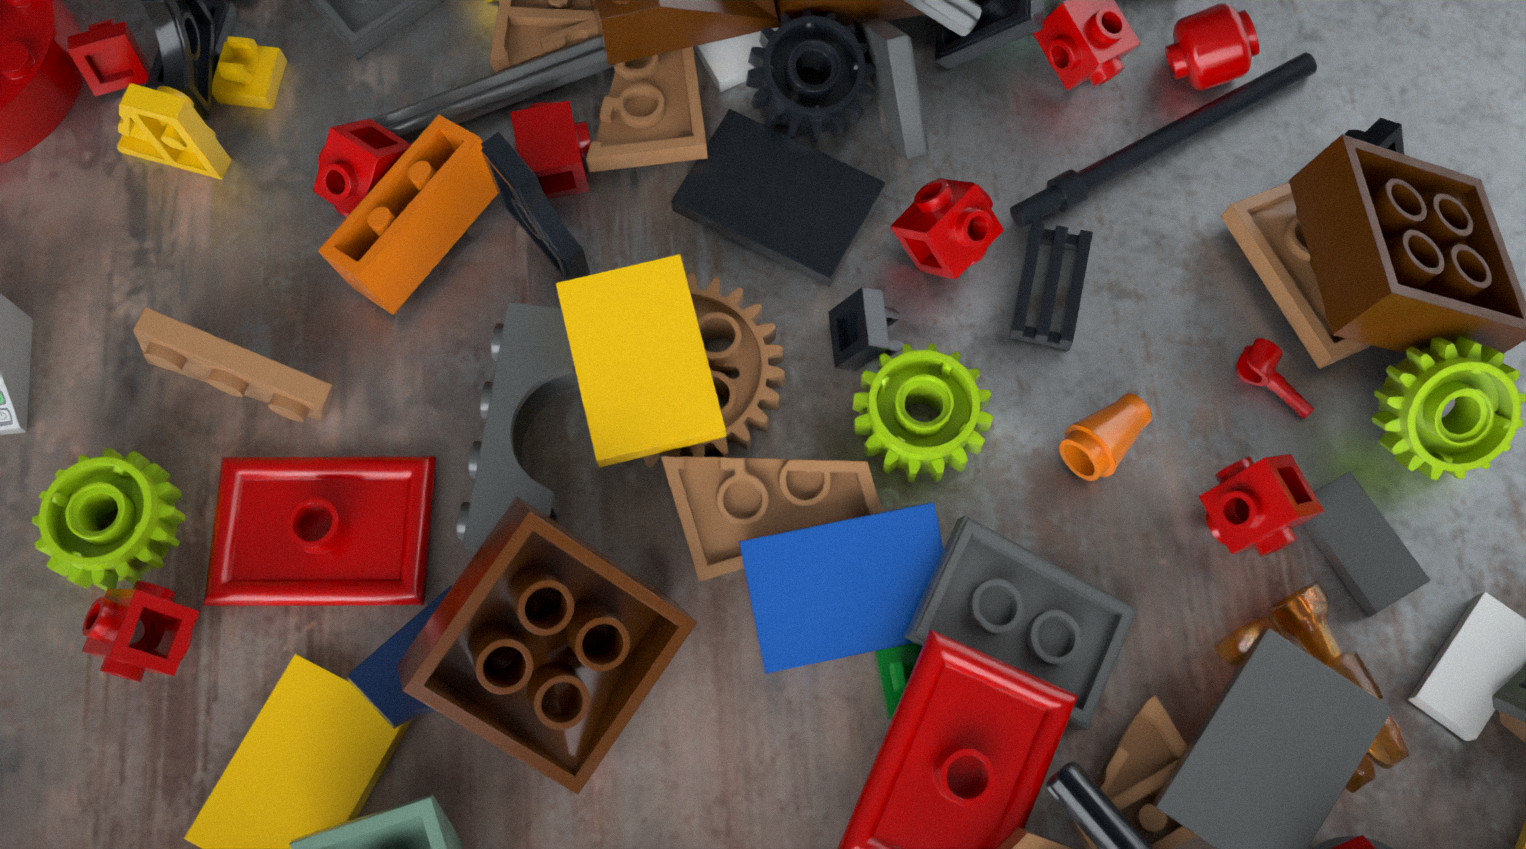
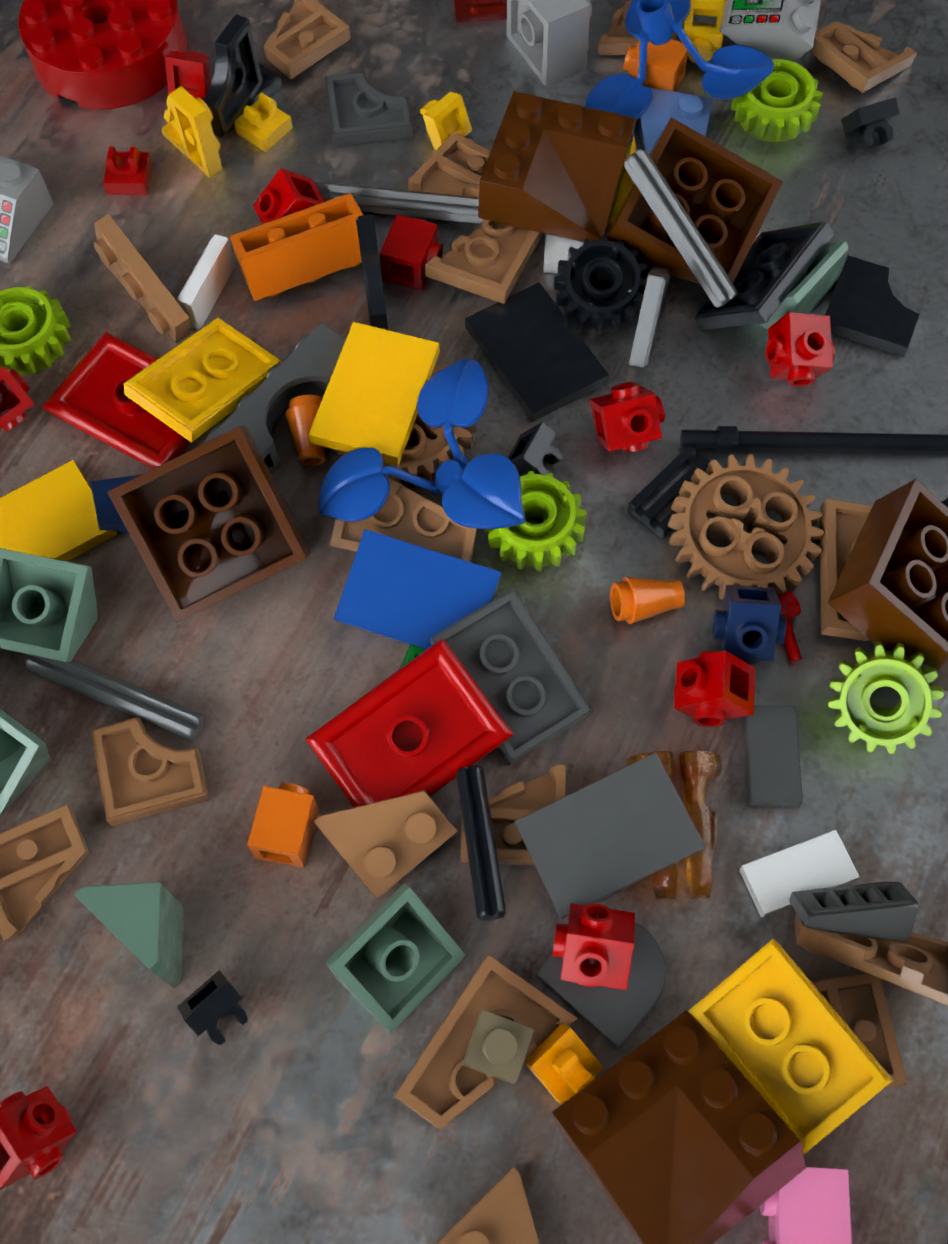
camera: 30 degrees right, 5 degrees down
red head [1165,3,1260,91] -> none
none -> red tile [103,146,153,195]
none -> yellow tile [124,317,283,443]
none -> white tile [177,234,236,330]
none -> orange cone [285,395,326,466]
none -> blue plant [318,358,525,529]
none -> medium nougat gear [668,454,824,600]
none -> dark blue brick [712,585,786,664]

